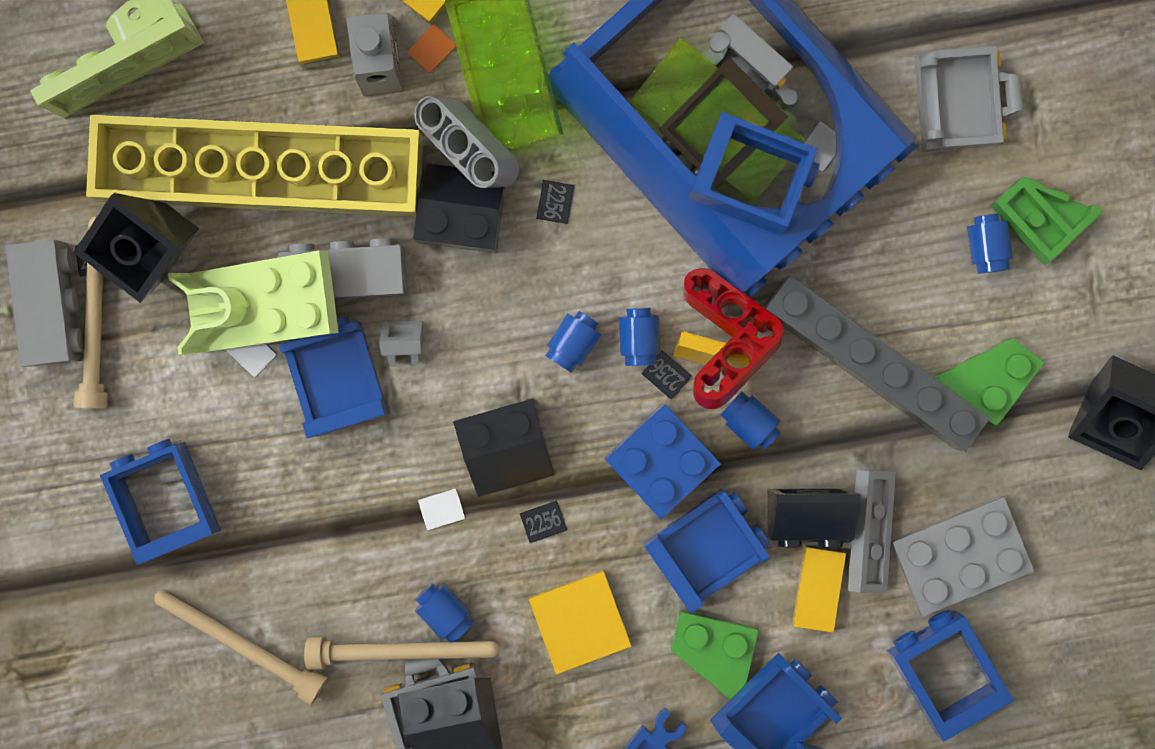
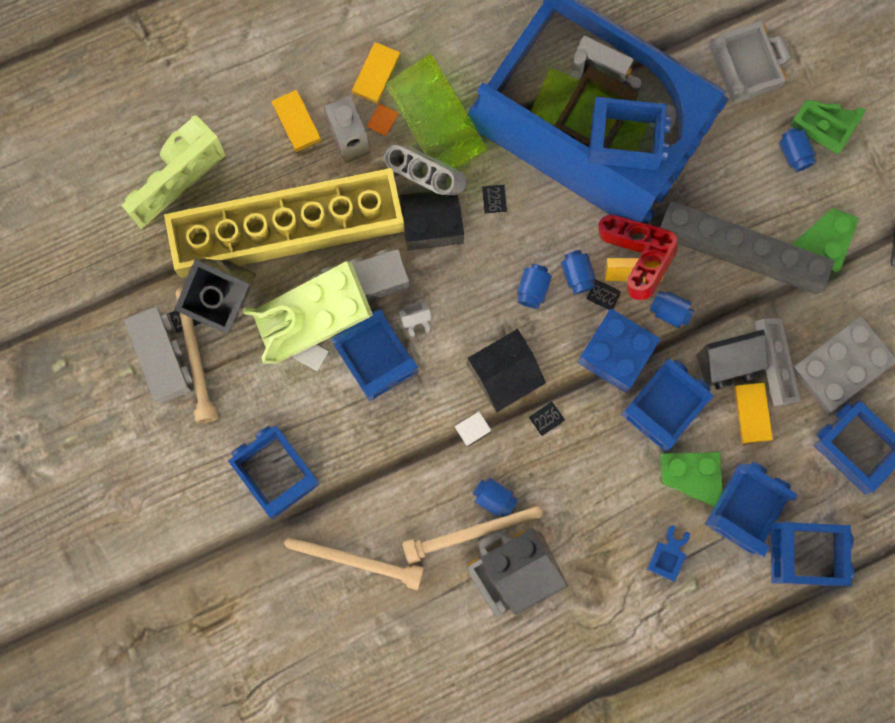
camera: 15 degrees left, 10 degrees down
yellow tile [528,570,632,674] -> none

